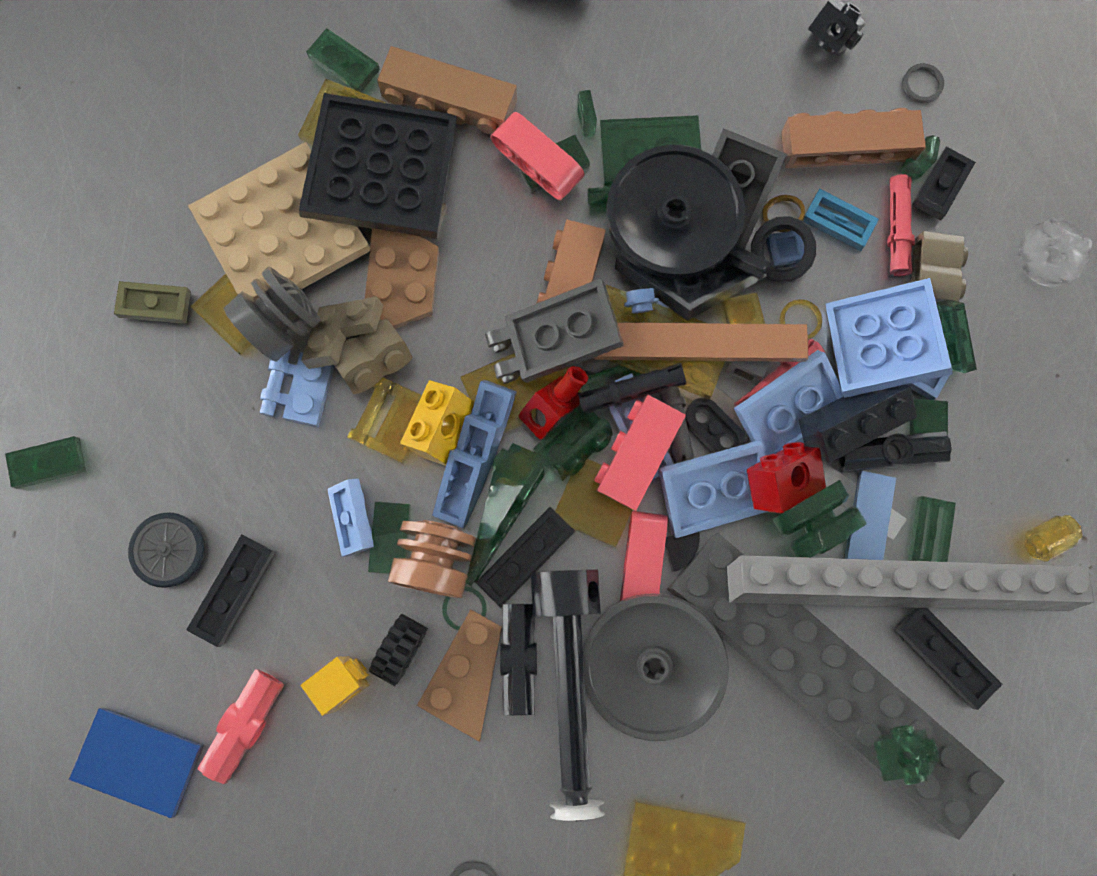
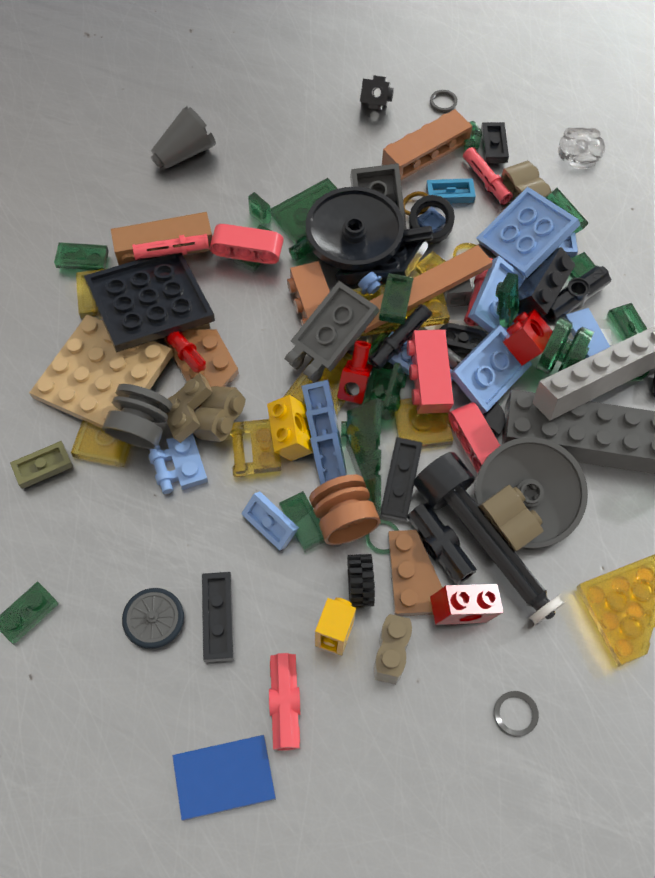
camera: 30 degrees left, 15 degrees down
none -> coral pin [132,233,209,260]
none -> red axle [167,331,206,373]
none -> dark tan brick [374,614,412,685]
none -> clear green tile [379,273,414,324]
none -> brick [430,584,503,625]
none -> dark tan brick [479,485,544,552]
none -> clear green plate [495,272,519,328]

